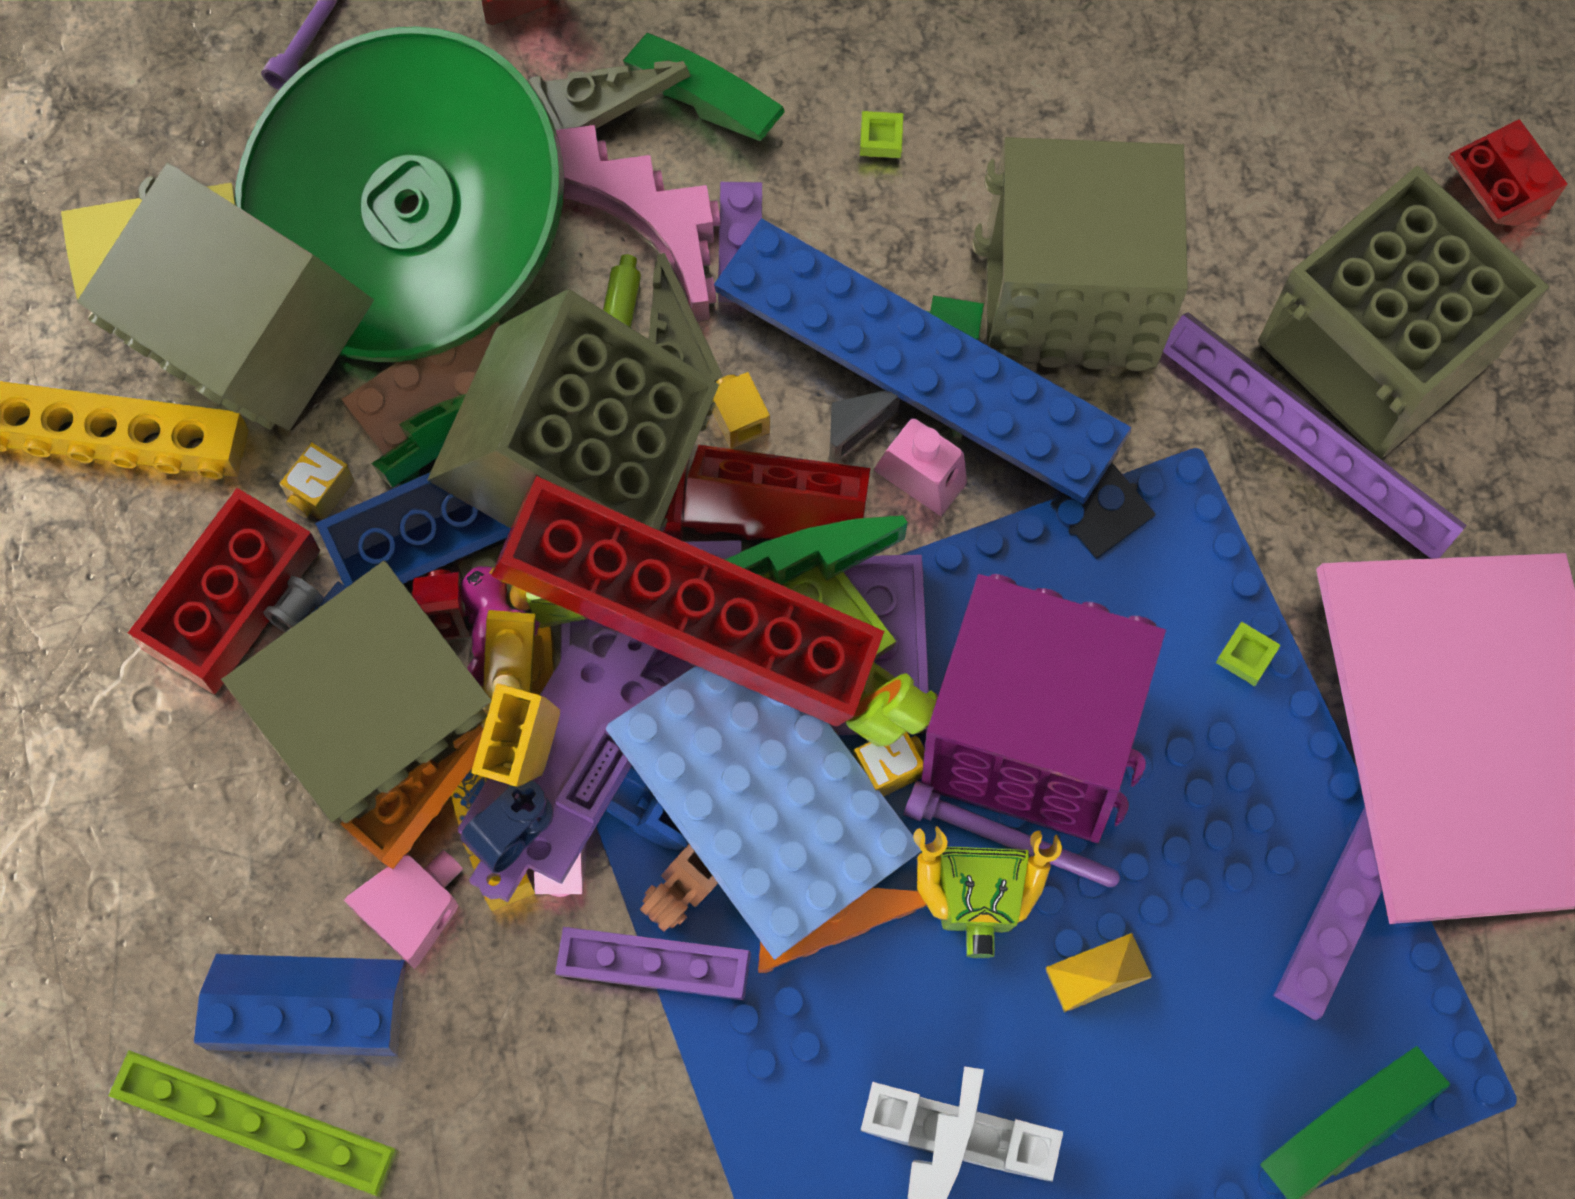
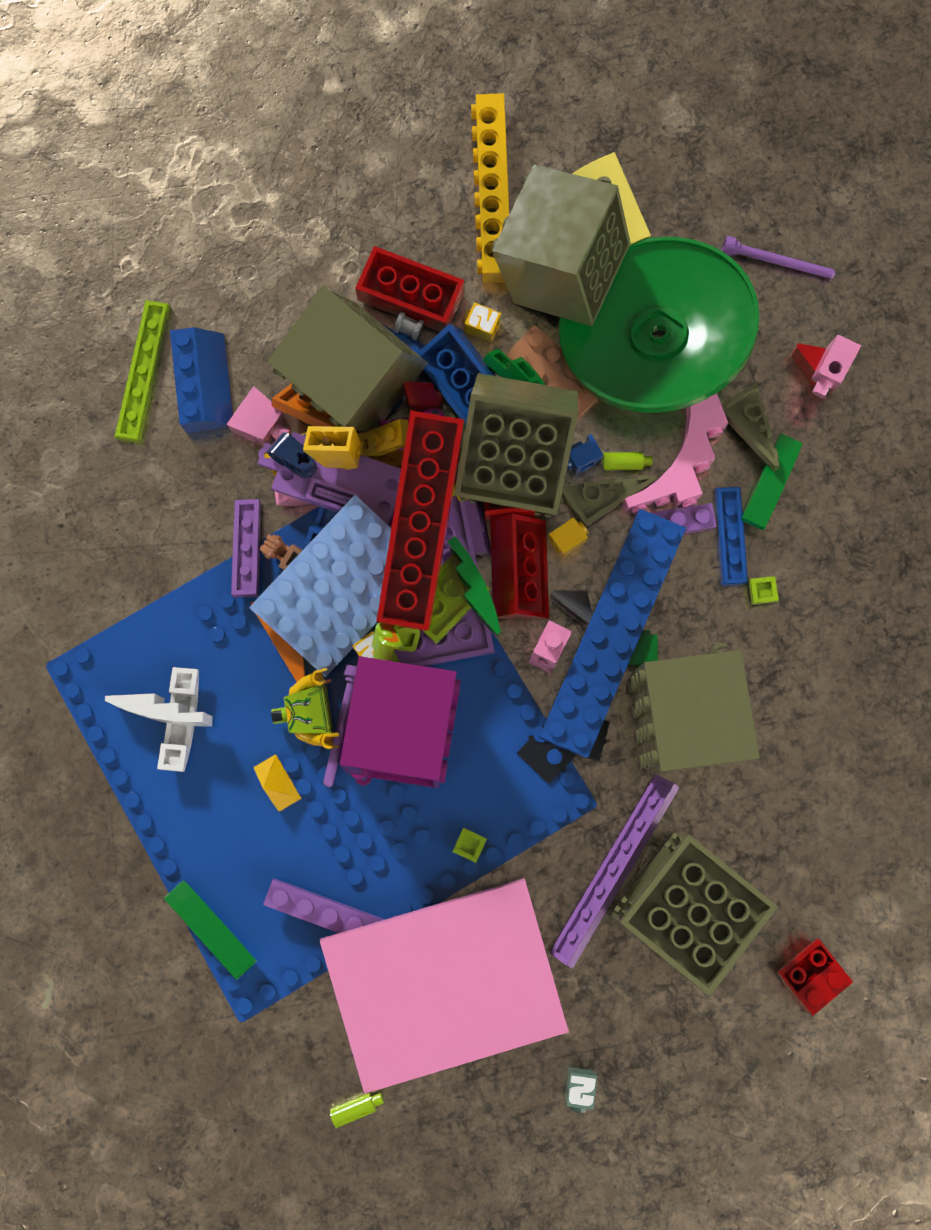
camera: 85 degrees right, 10 degrees up
none -> blue tile [714,487,748,586]

